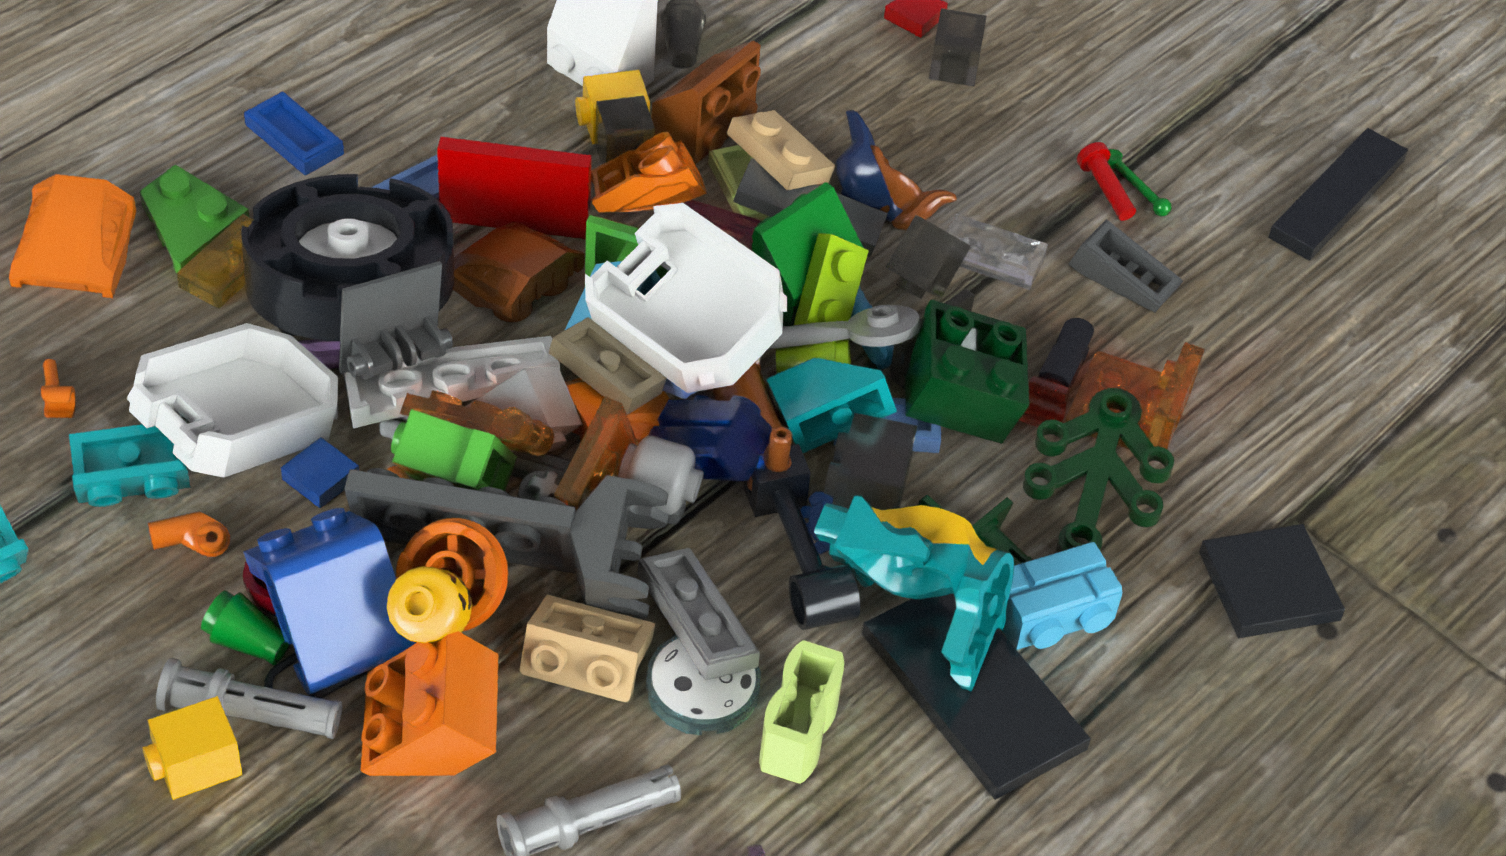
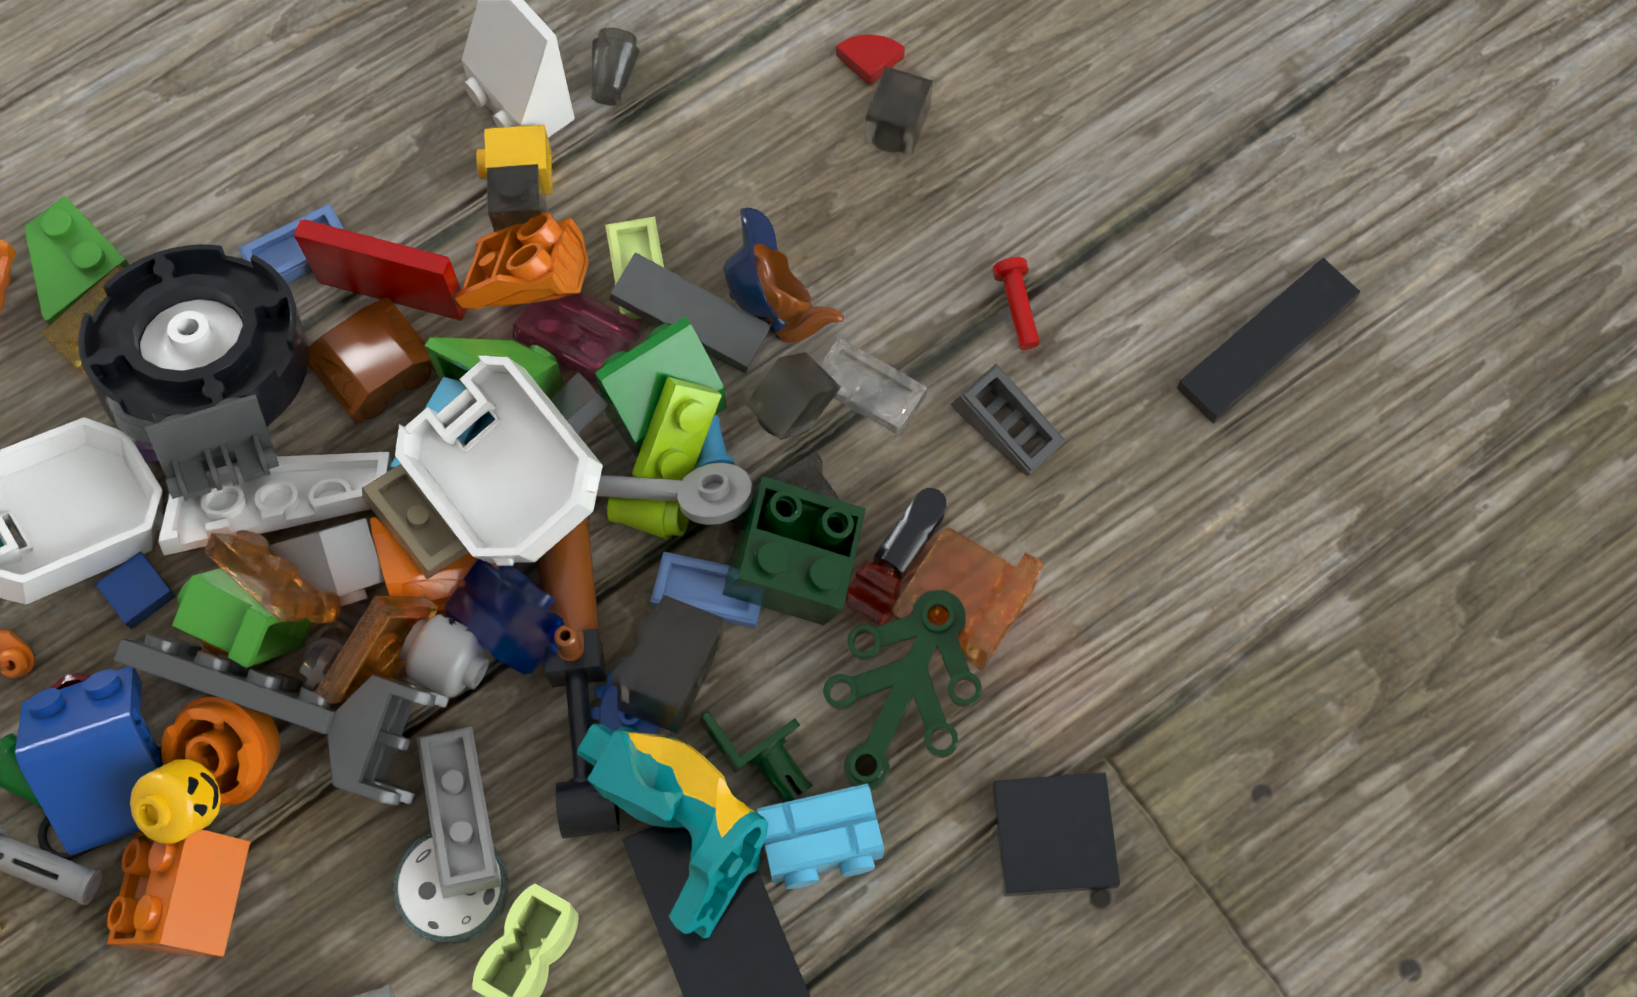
camera: 15 degrees right, 20 degrees up
blue tile [244,91,344,176] -> none
tan bracket [520,594,655,702] -> none
dark orange slope [651,40,761,164] -> none
tan bracket [727,110,836,190] -> none
teal slope [766,358,897,453] -> none
green hinge [1108,149,1172,217] -> none

